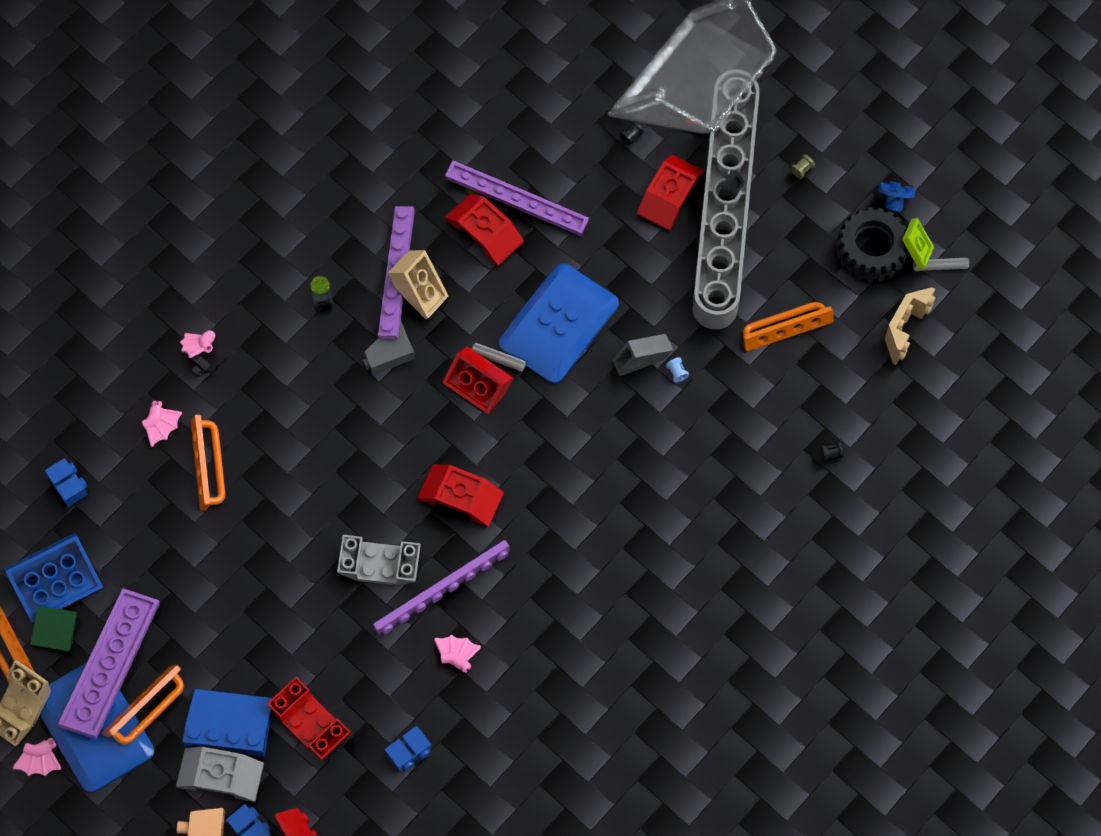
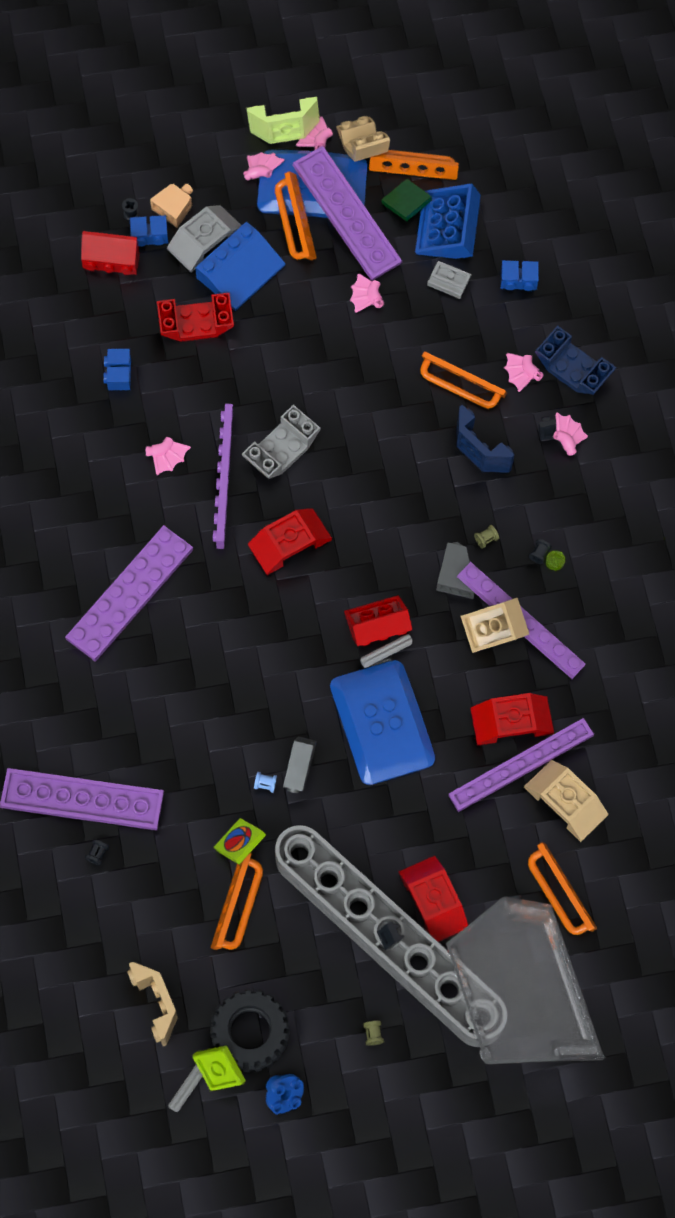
camera: 125 degrees right, 0 degrees up
none -> medium lavender plate [0,768,164,830]
none -> medium lavender plate [65,525,193,662]
none -> tile [214,818,266,864]
none -> bright pink arm [244,152,284,180]
none -> yellowish green slope [247,97,320,144]
none -> bright pink arm [350,274,384,313]
none -> light grey plate [427,261,471,299]
none -> dark blue slope [456,405,514,473]
none -> olive bush [474,525,499,548]
none -> tan slope [524,760,609,842]
none -> orange piece [528,842,597,935]
none -> dark blue slope [535,326,616,395]

